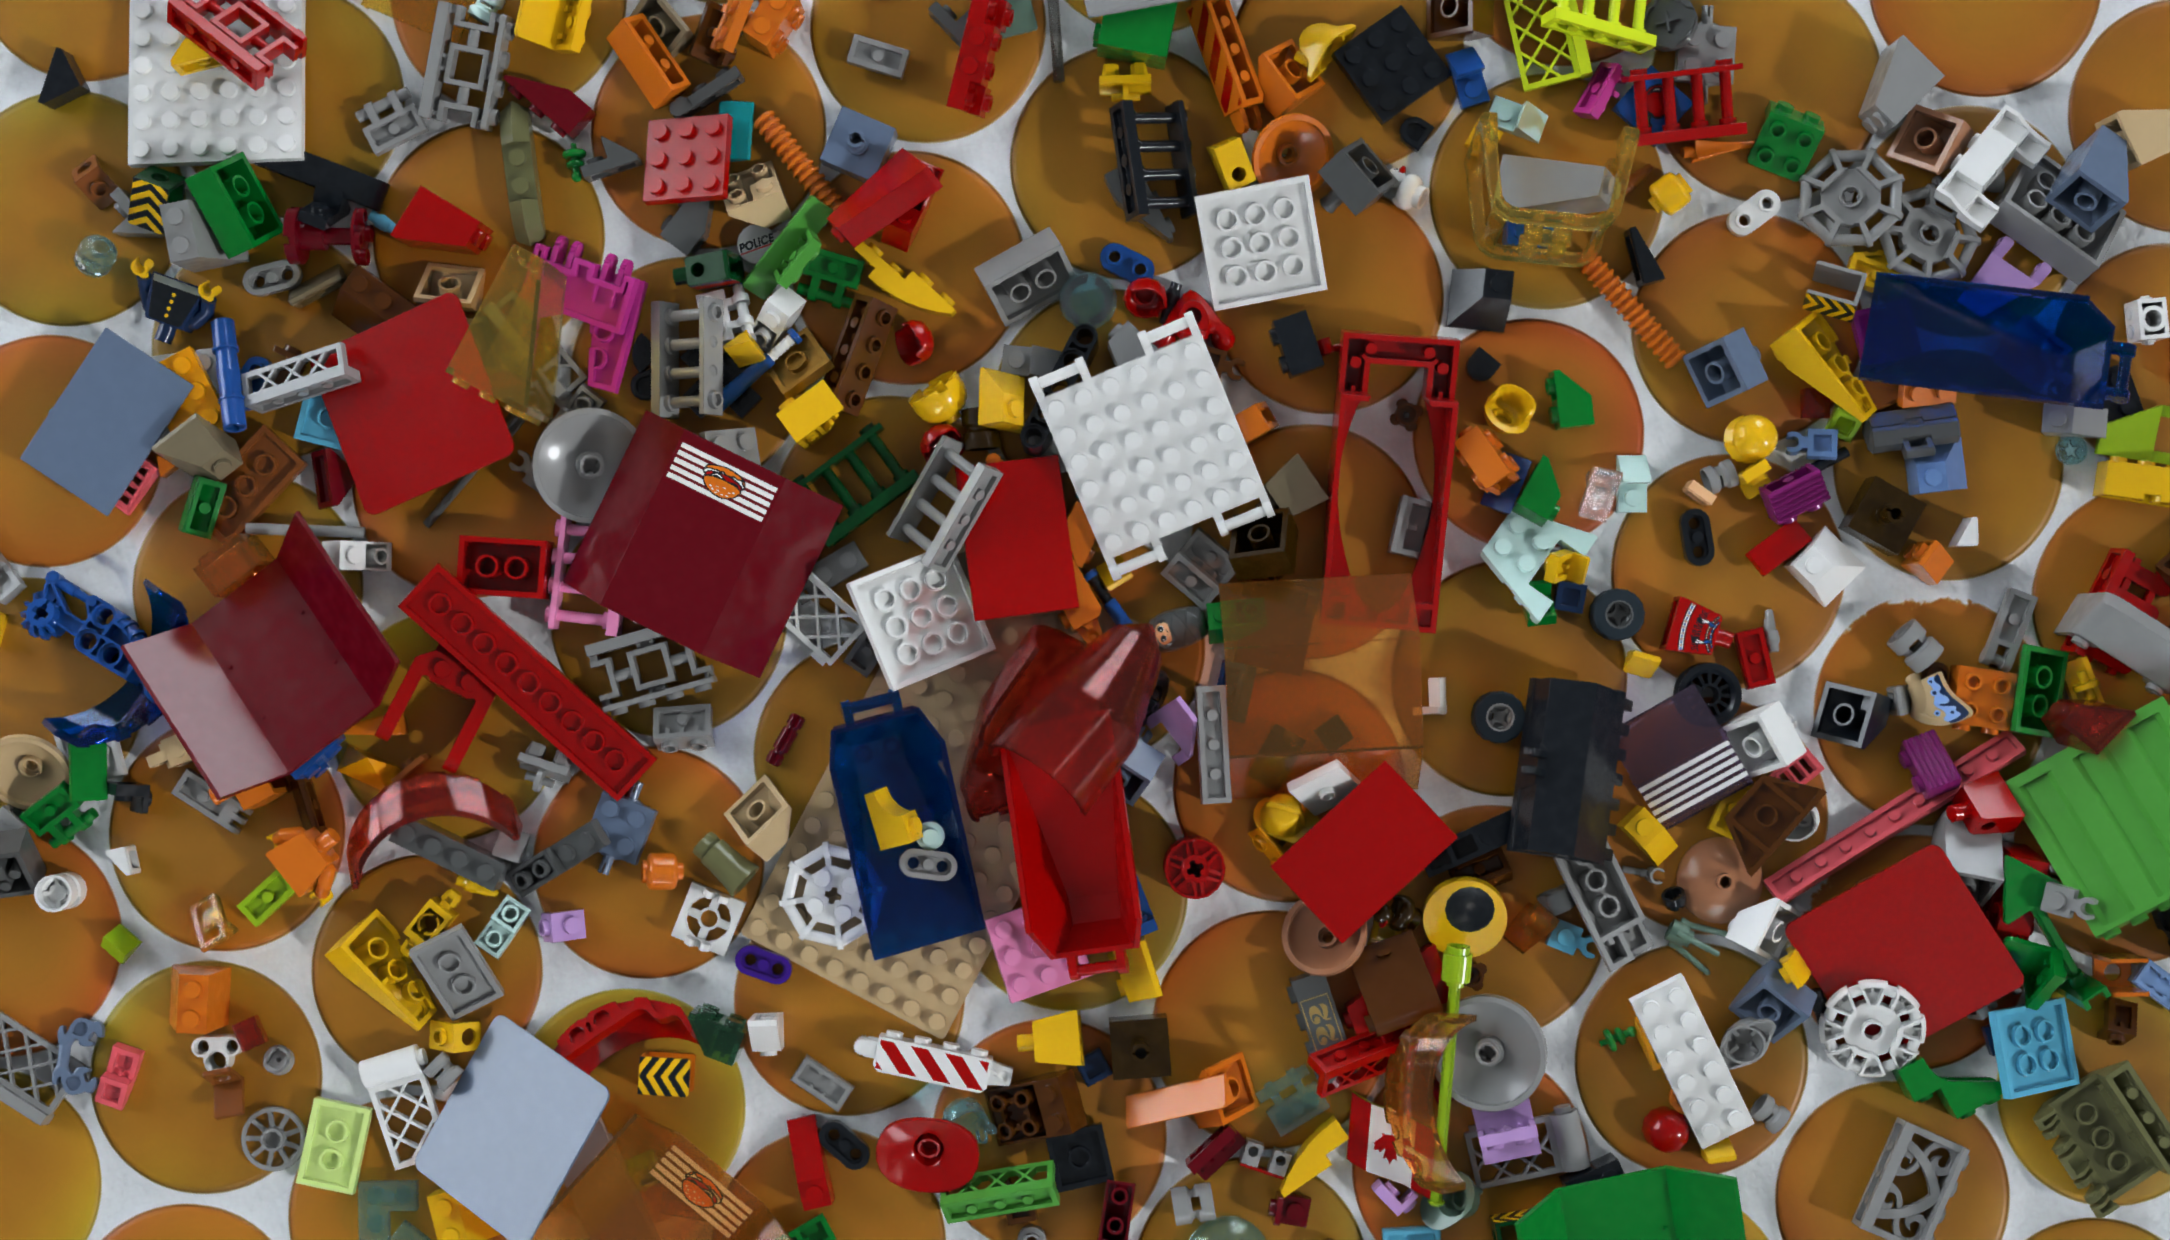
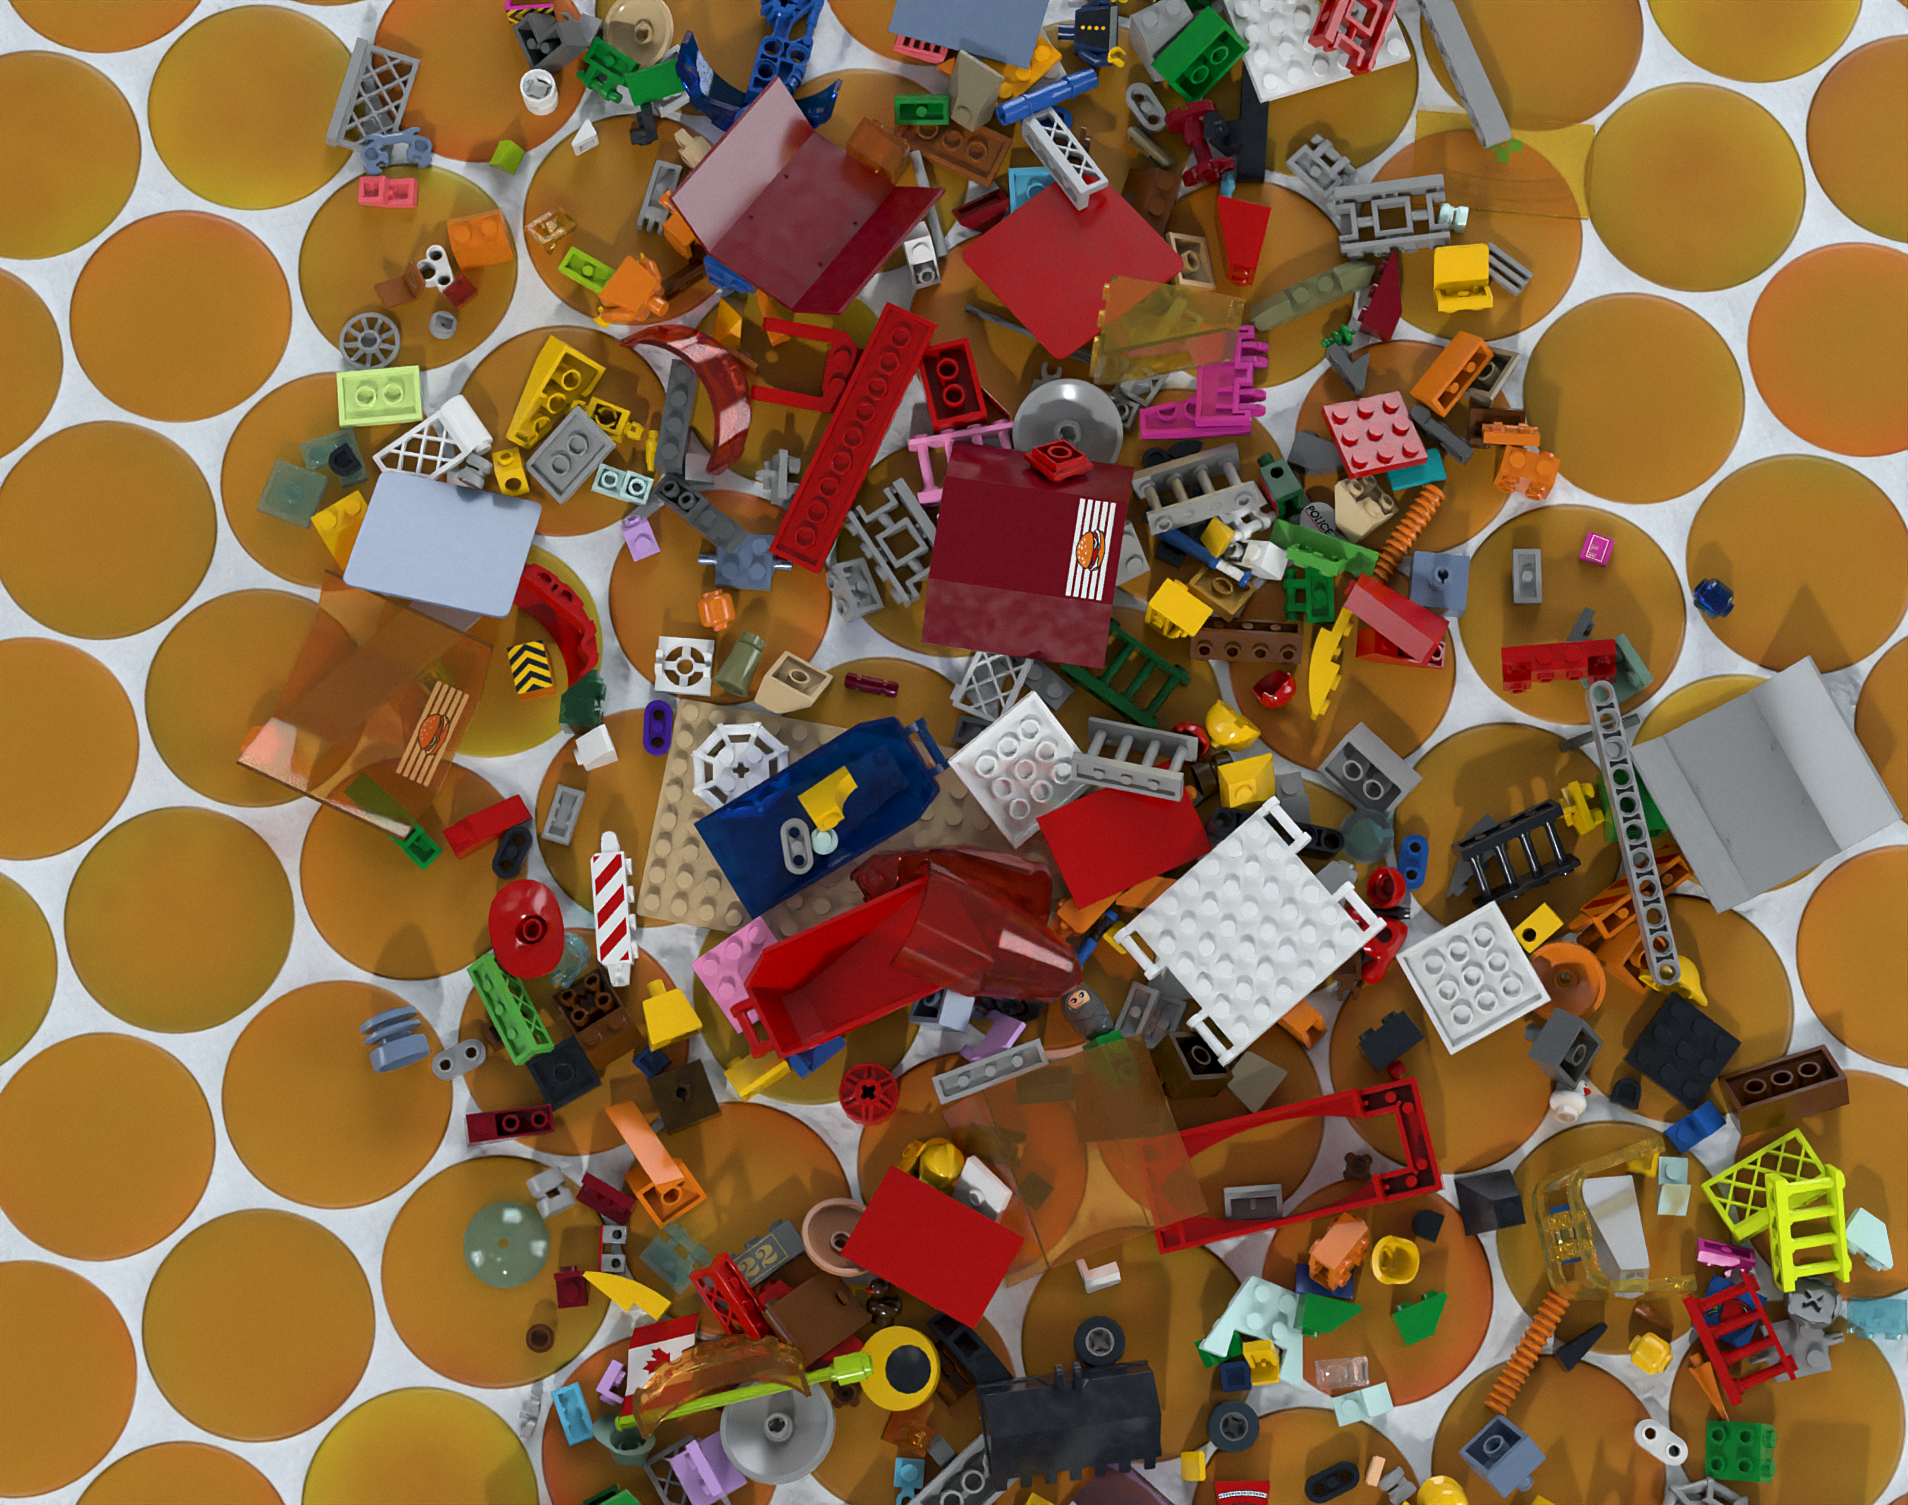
camera: 75 degrees right, 10 degrees down
none -> black tile [328,442,362,477]
none -> red sticker [981,387,1010,420]
none -> red piece [1024,439,1094,483]
none -> light grey beam [1585,681,1681,985]

